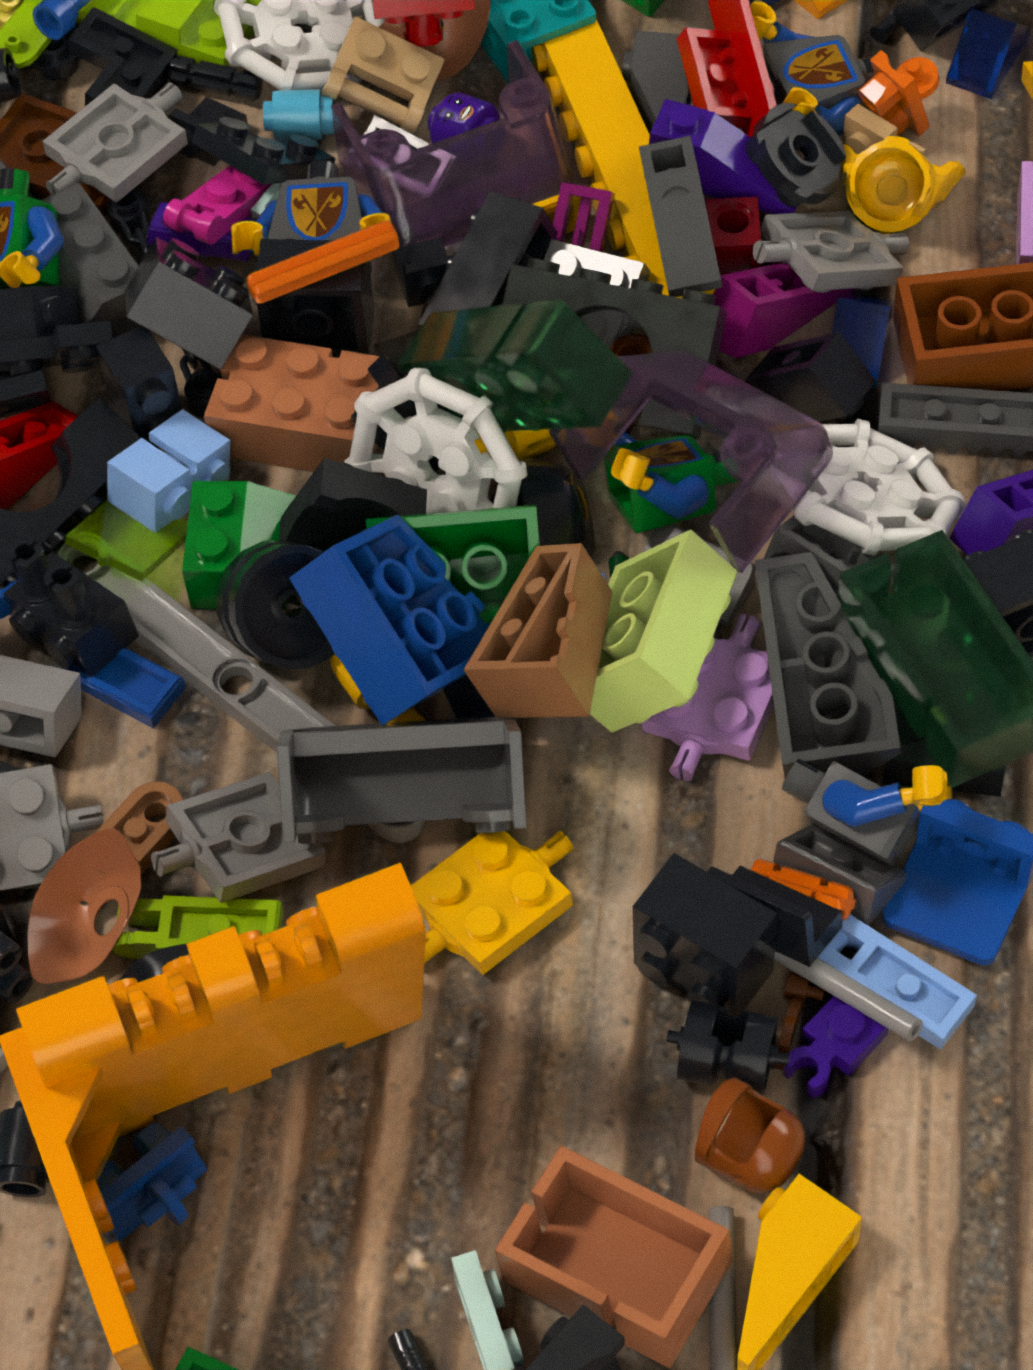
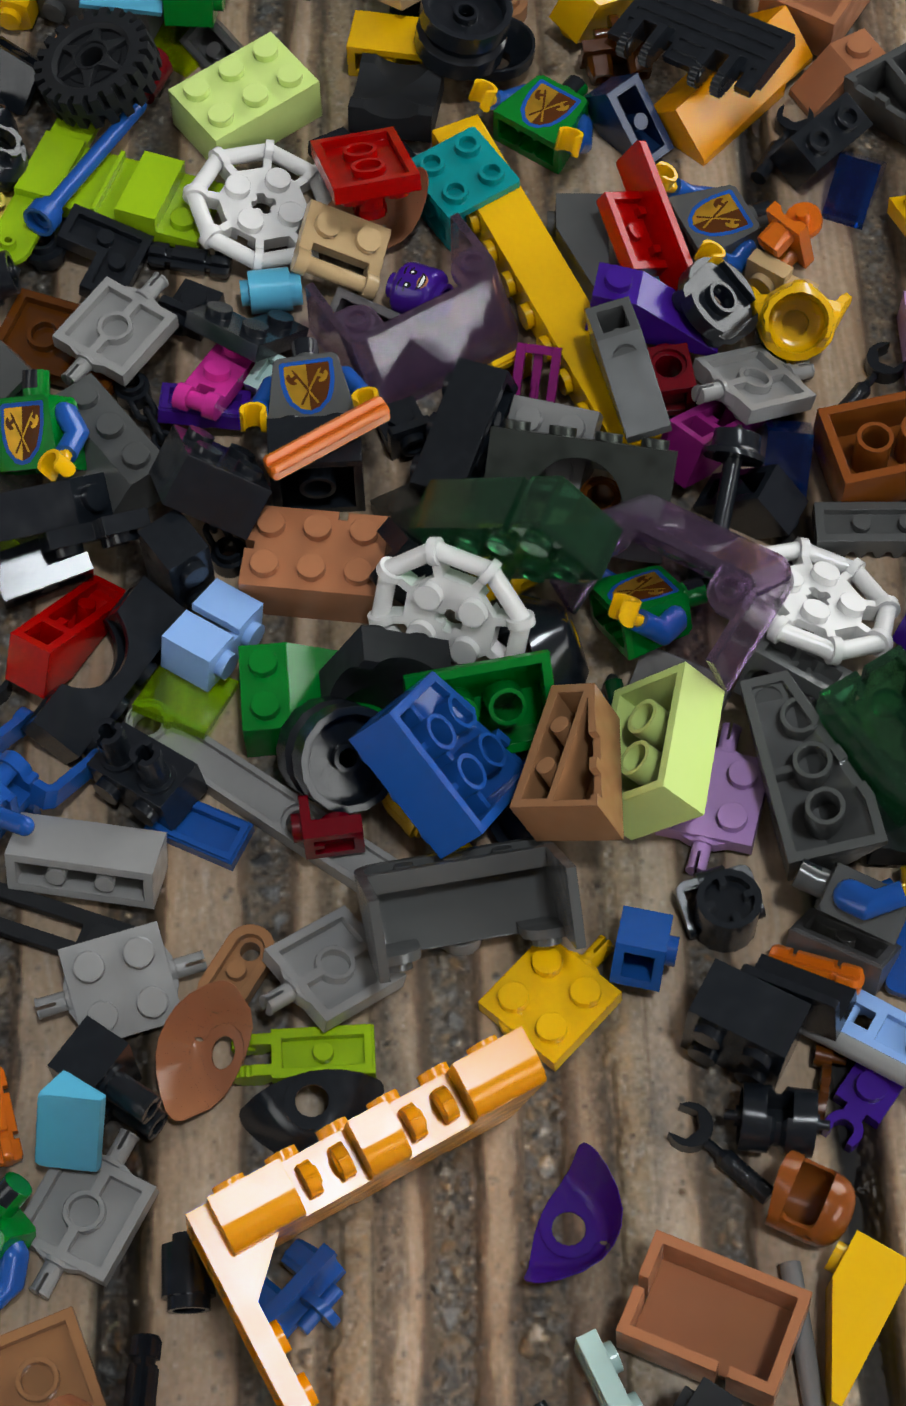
camera: 10 degrees left, 5 degrees up
none -> dark red bracket [290,795,365,860]
none -> dark purple piece [523,1142,623,1283]
none -> blue brick [609,905,680,992]
none -> black piece [667,1102,773,1205]
none -> black piece [674,864,766,953]
none -> black piece [683,424,765,591]
none -> black piece [839,342,906,404]

